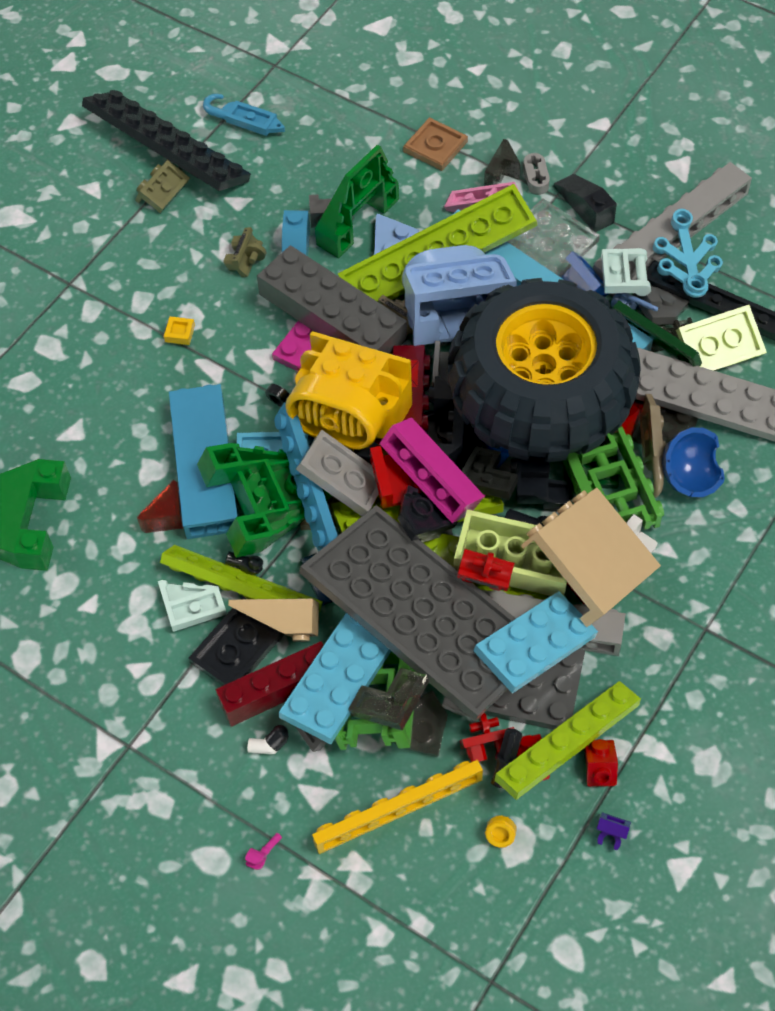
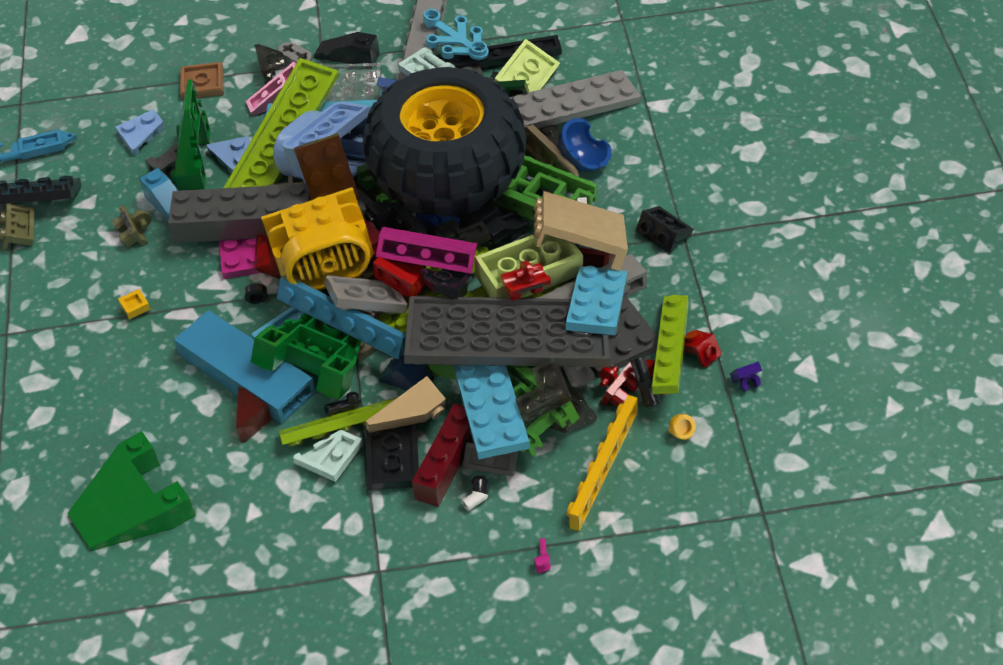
camera: 40 degrees left, 10 degrees down
none -> light blue wing [115,109,165,156]
none -> reddish brown plate [294,133,360,200]
none -> black bracket [636,206,694,253]

